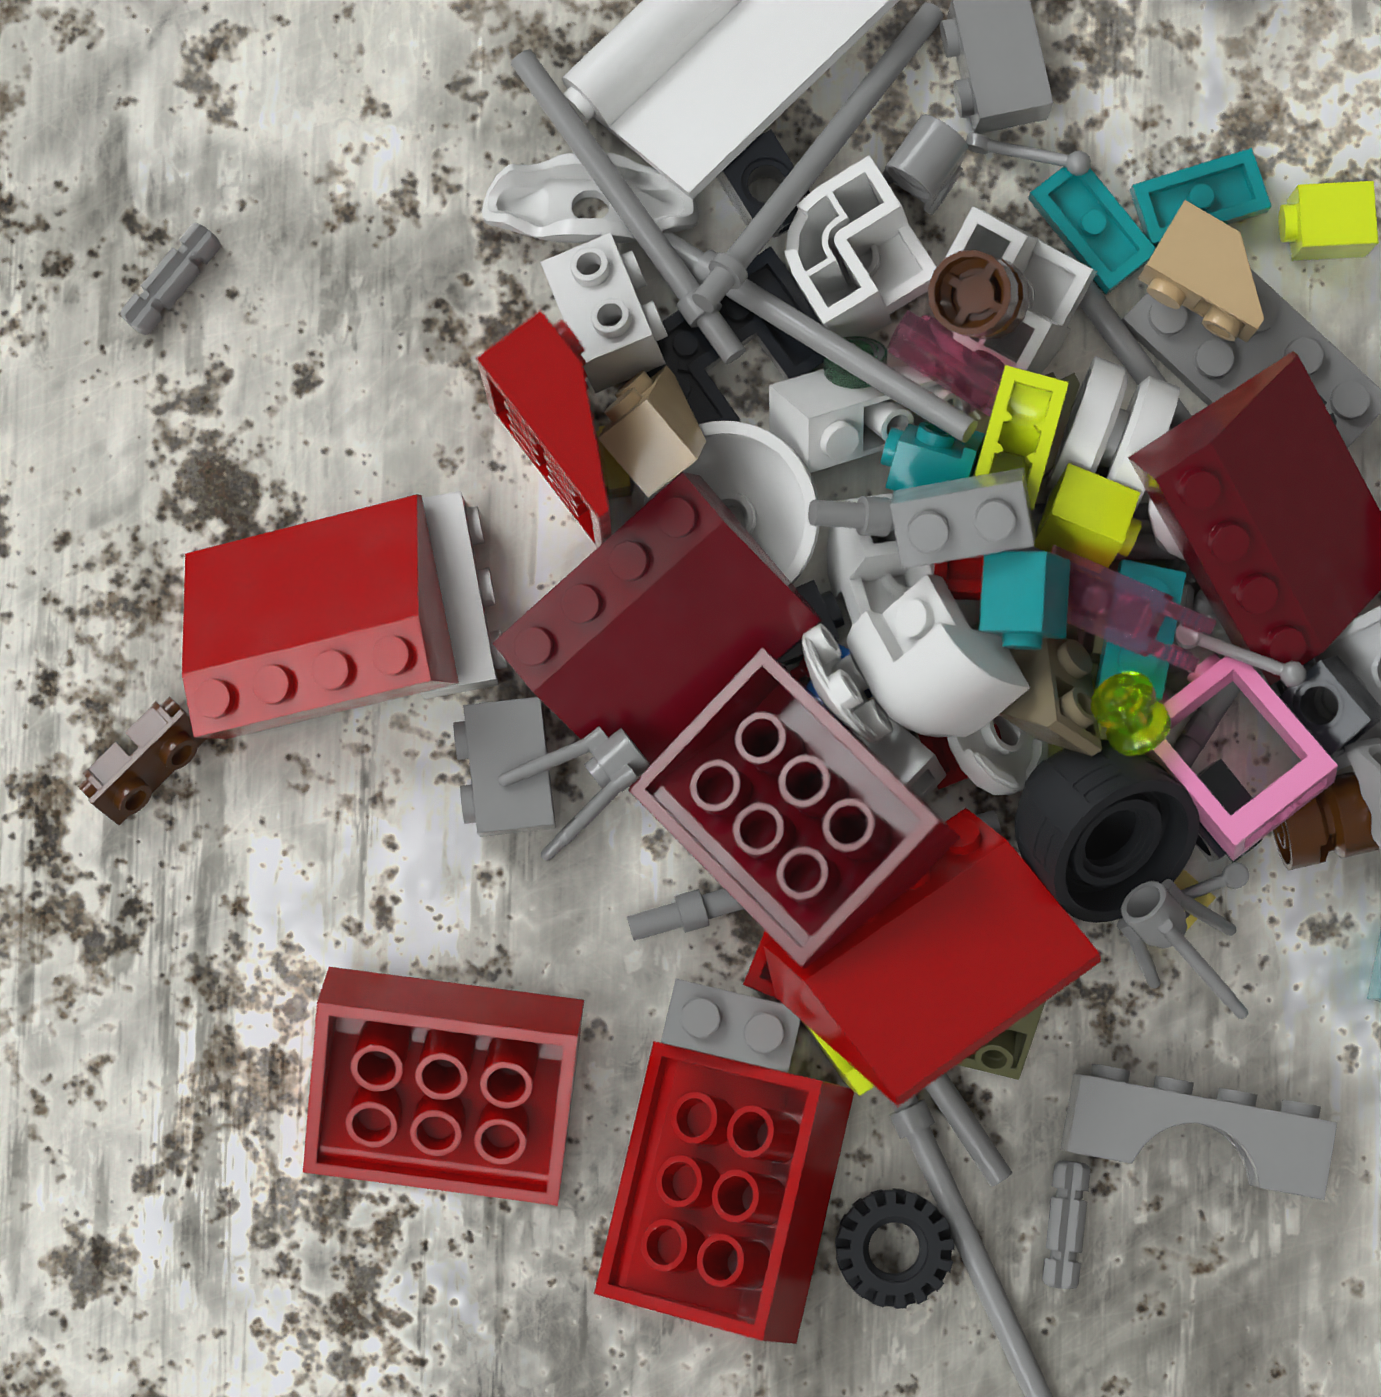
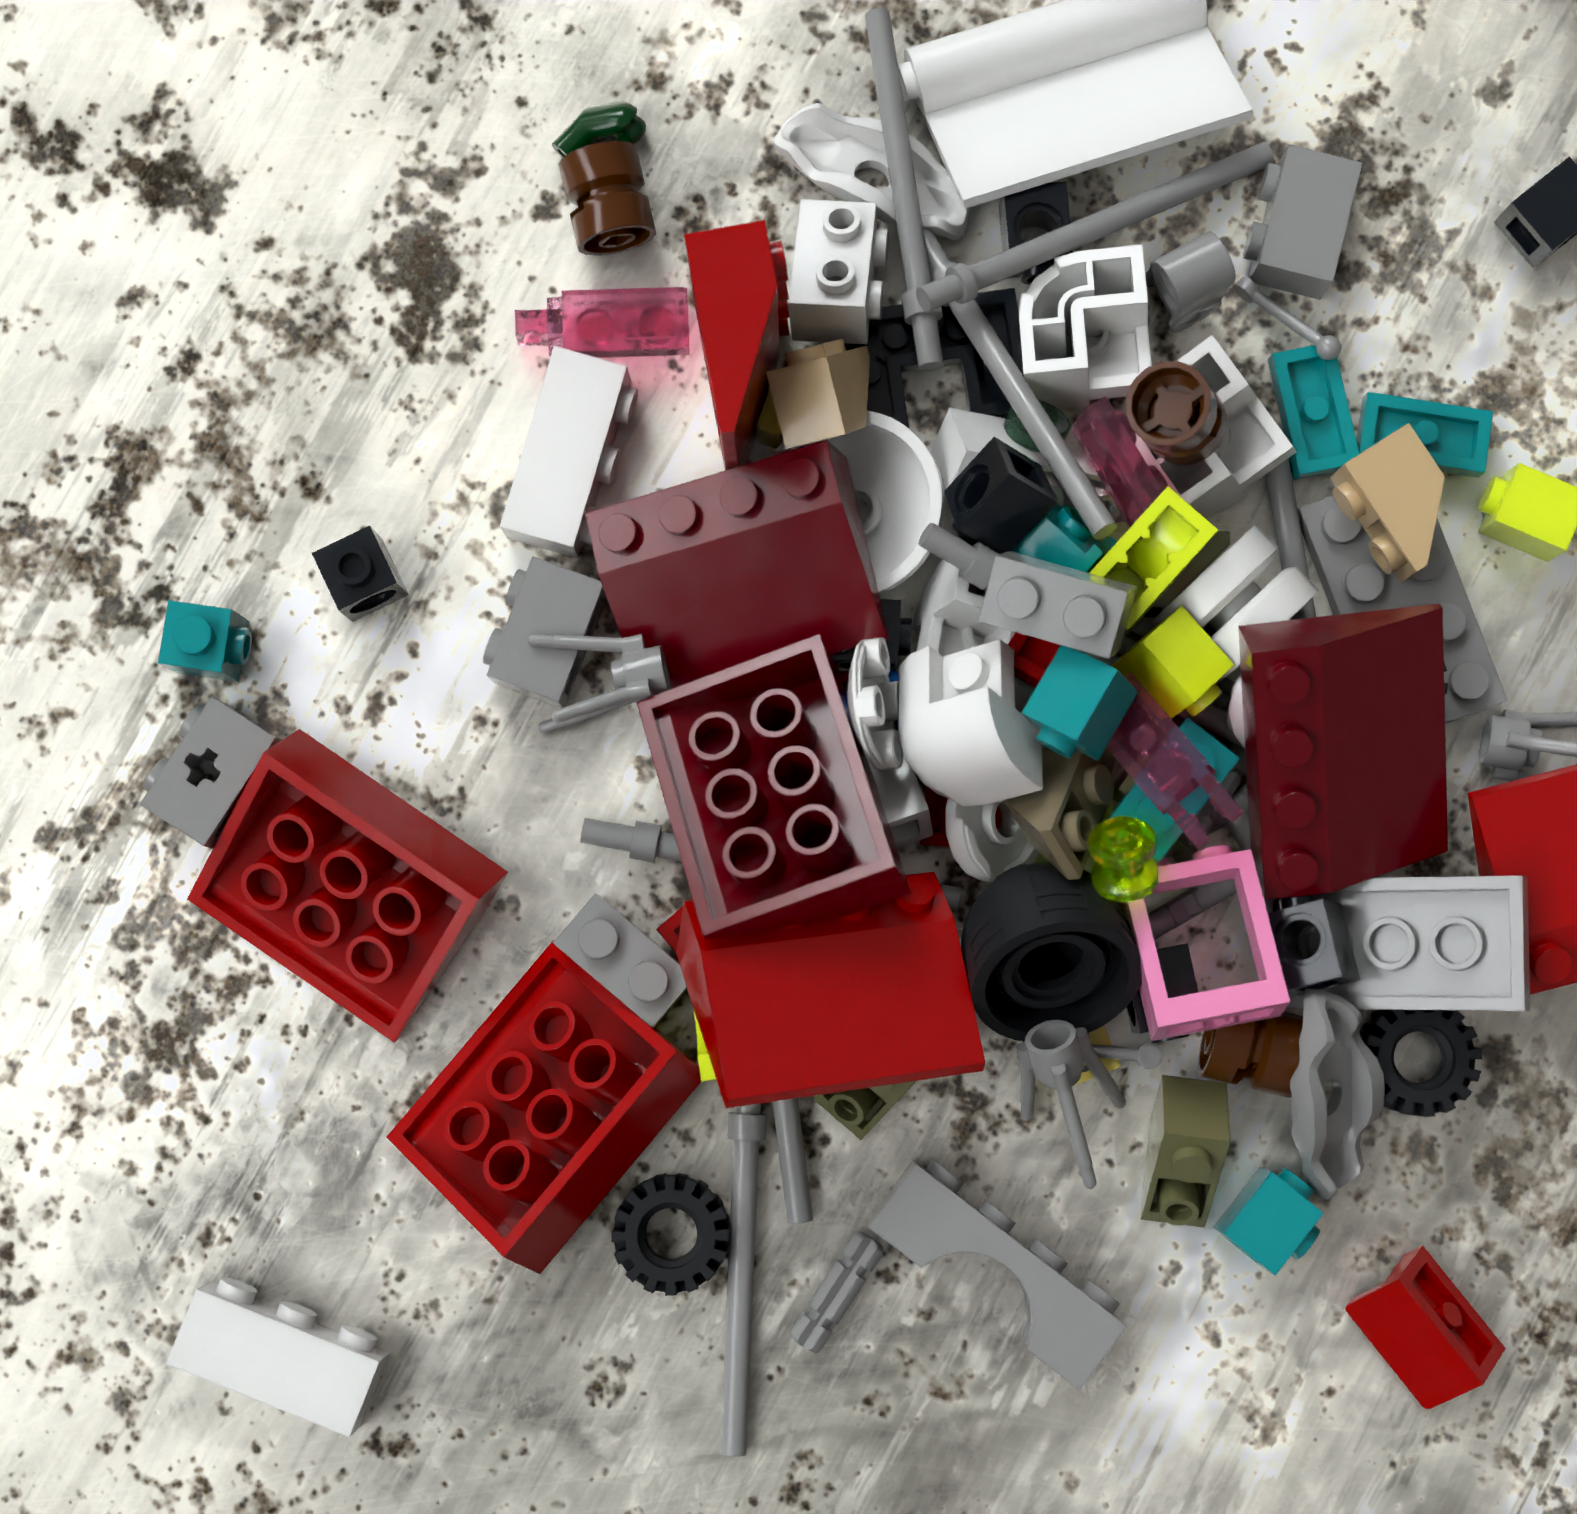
camera: 35 degrees right, 0 degrees up
reddish brown hinge [78,696,208,826] -> none
light grey axle [121,223,221,335] -> none
red slope [182,494,459,739] -> none
light grey hinge [1175,621,1306,687] -> none
none -> light grey brick [139,696,282,848]
none -> teal brick [158,600,252,682]
none -> black brick [312,525,409,622]
none -> clear pink hinge [515,287,690,358]
none -> dark green arm [552,101,646,158]
none -> reddish brown wheel [558,141,656,256]
none -> black brick [944,437,1058,554]
none -> olive slope [1141,1075,1230,1228]

